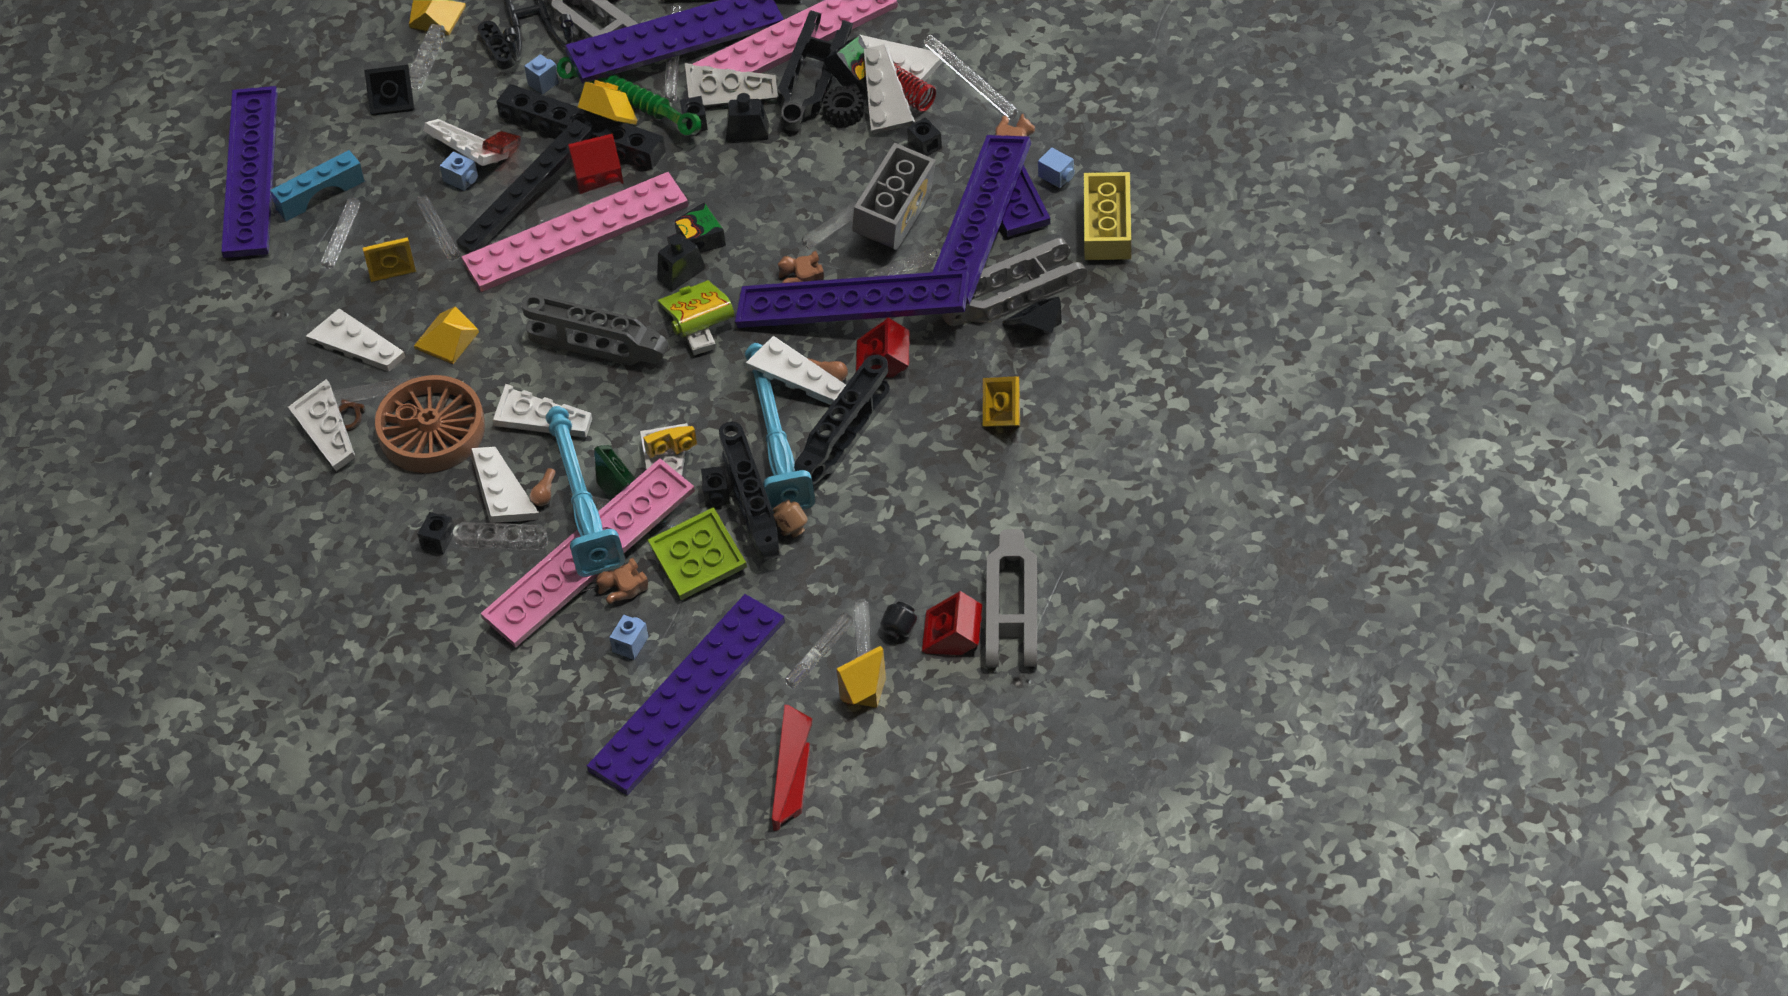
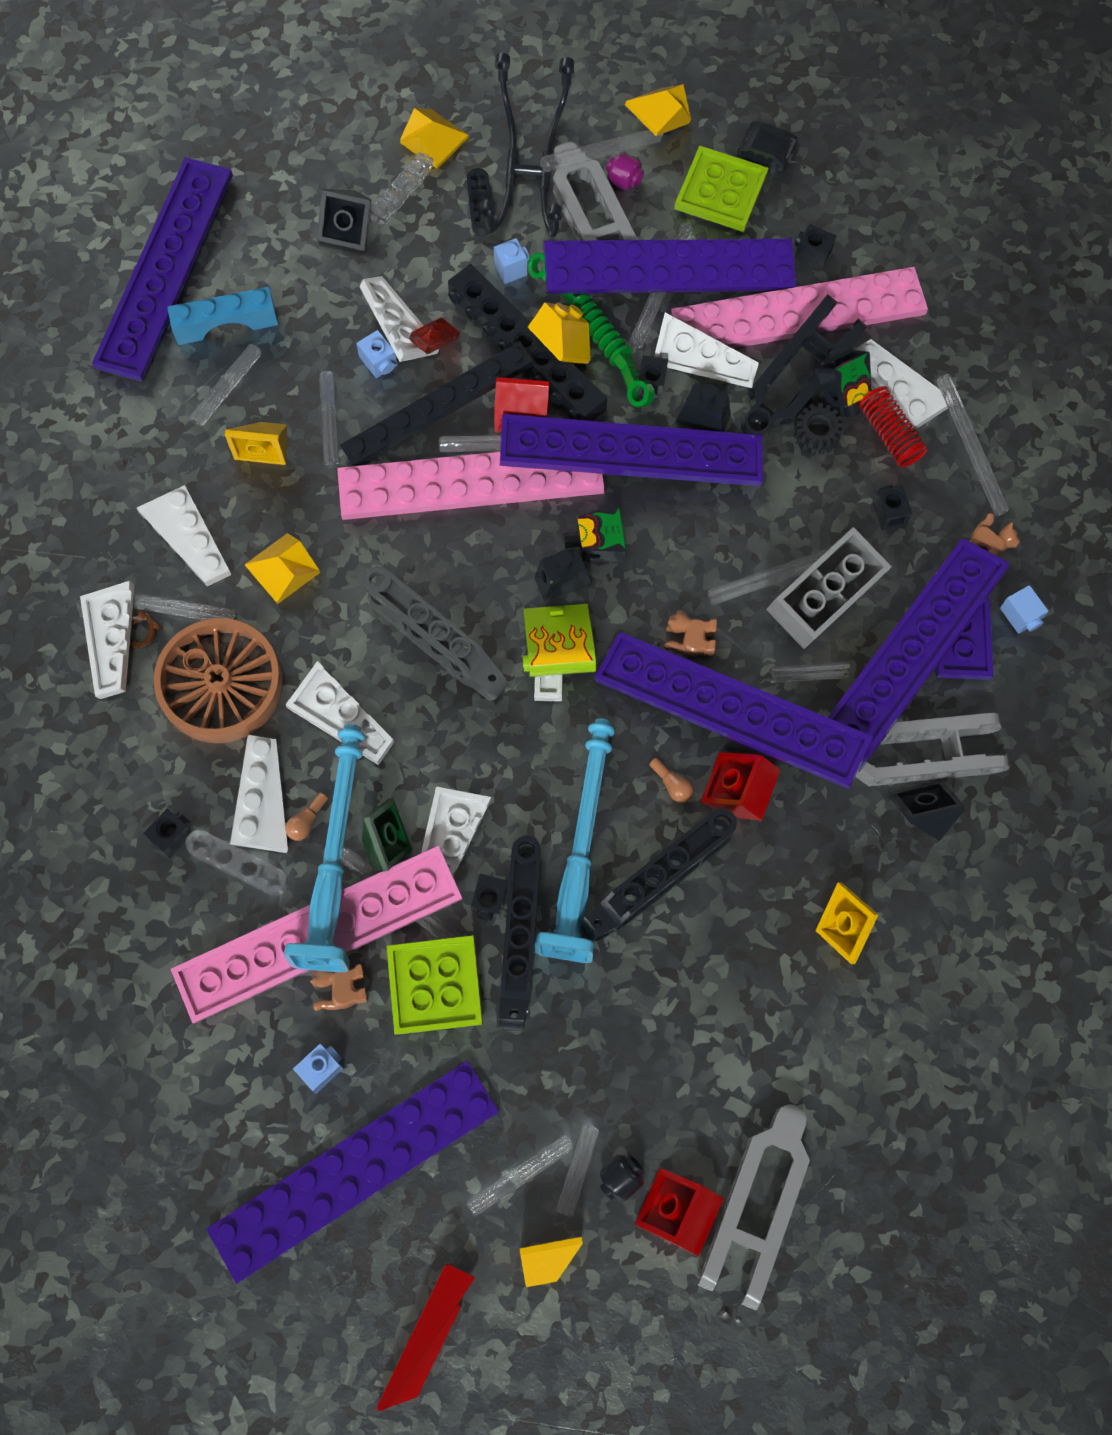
camera: 15 degrees right, 20 degrees up
yellow slope [643,426,697,459] -> none
white wing [744,336,846,405] -> none
medium nougat head [773,500,808,538] -> none
white wing [864,44,915,134] -> none
light yellow brick [1084,172,1131,260] -> none
none -> dark purple plate [499,414,763,486]

